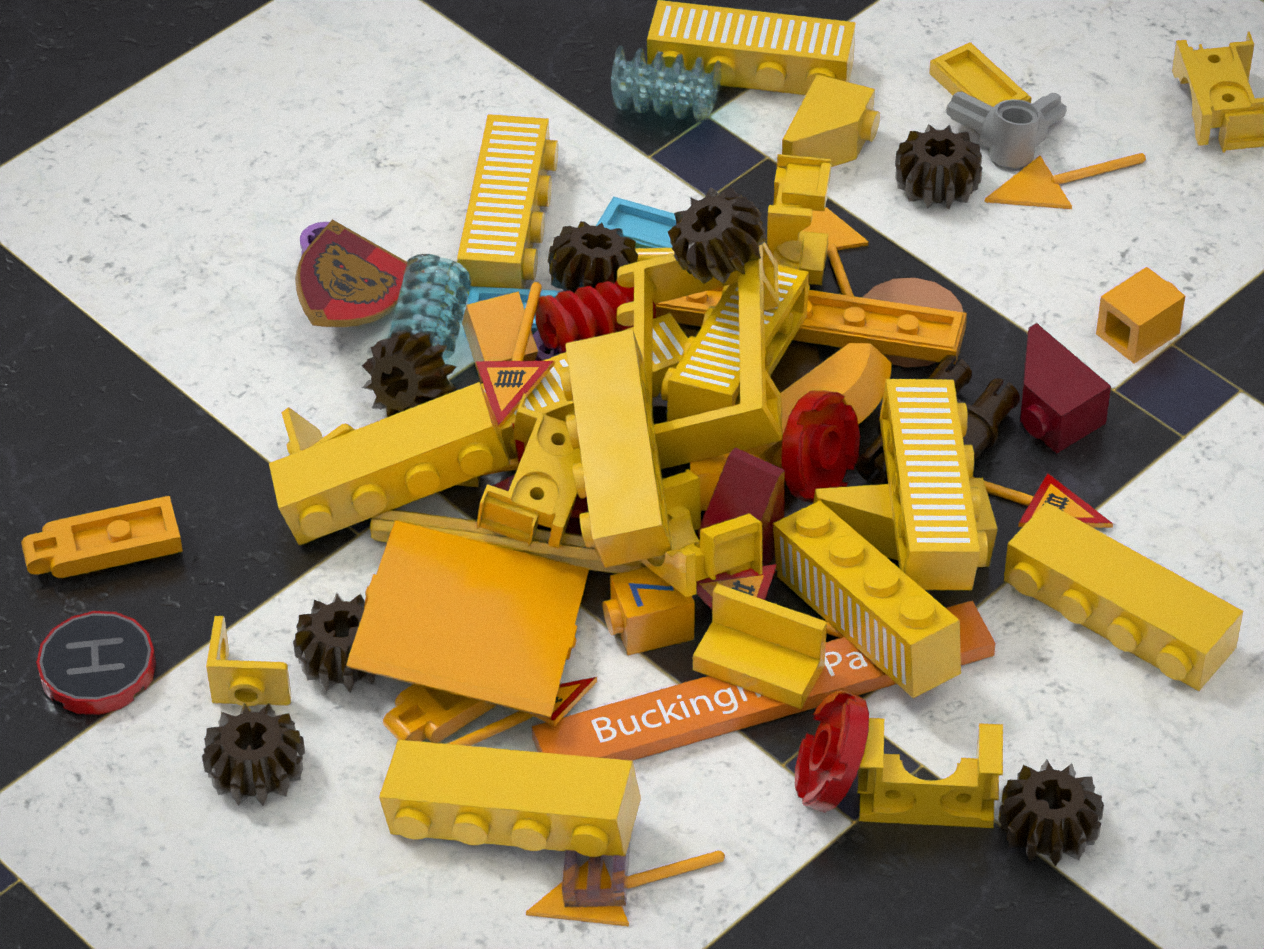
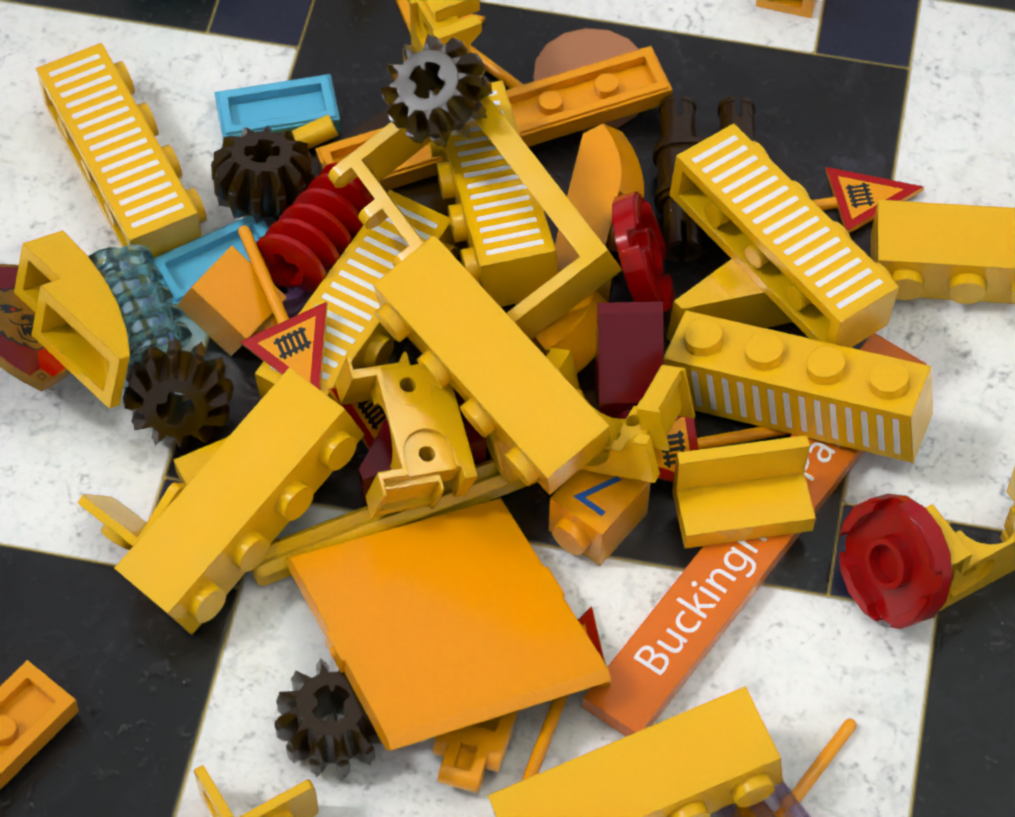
camera: 35 degrees left, 10 degrees up
dark red slope [1020,323,1111,453] -> none
none -> yellow slope [14,230,130,409]

